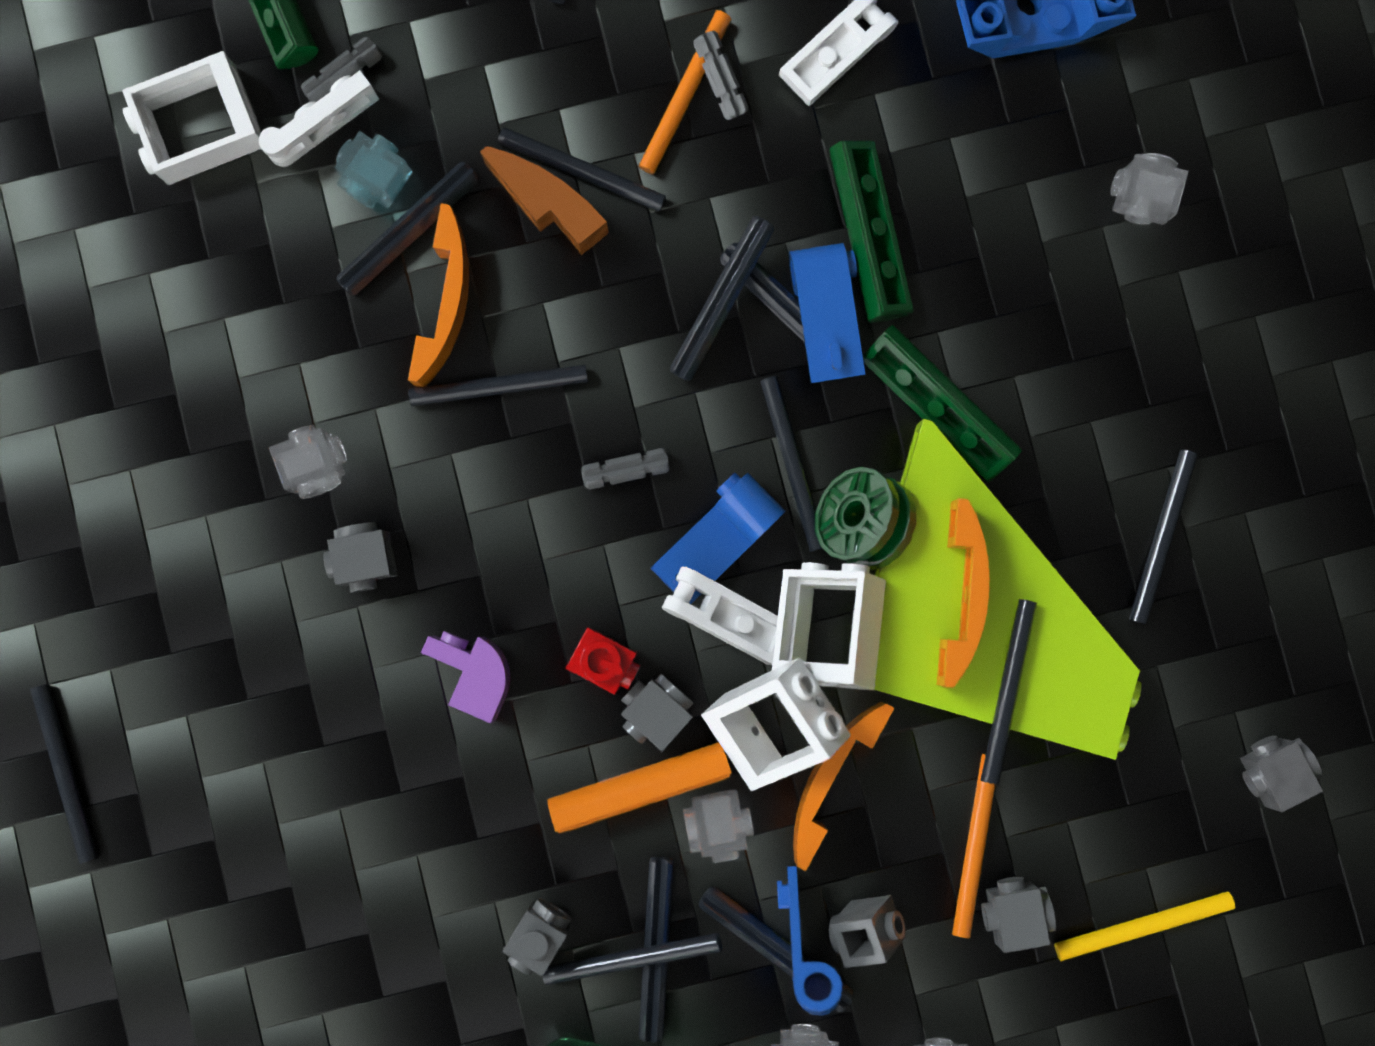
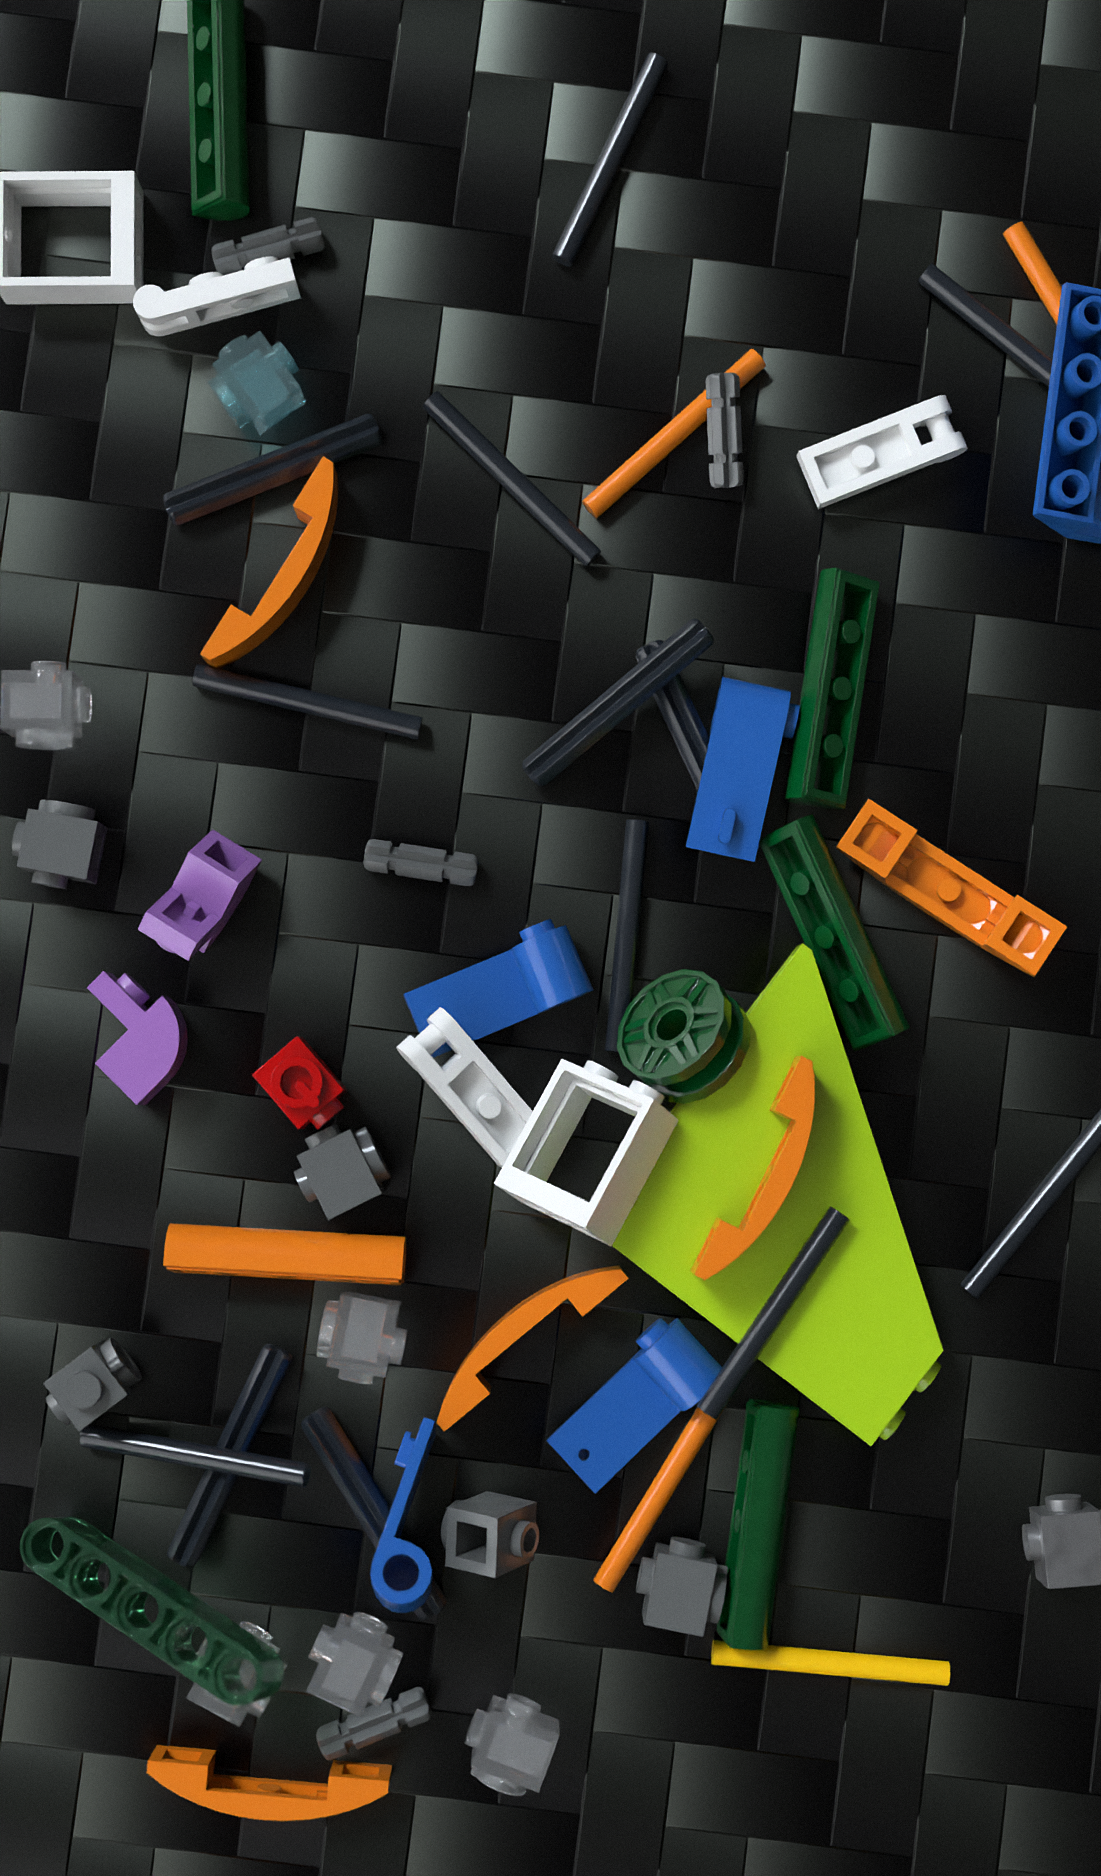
camera: 20 degrees right, 0 degrees up
dark orange slope [480,146,609,255] -> none
white window [701,657,851,791] -> none
none -> medium lavender brick [138,830,262,961]
none -> blue door [546,1318,722,1494]
none -> dark green brick [716,1398,799,1650]
none -> orange slope [836,799,1067,977]

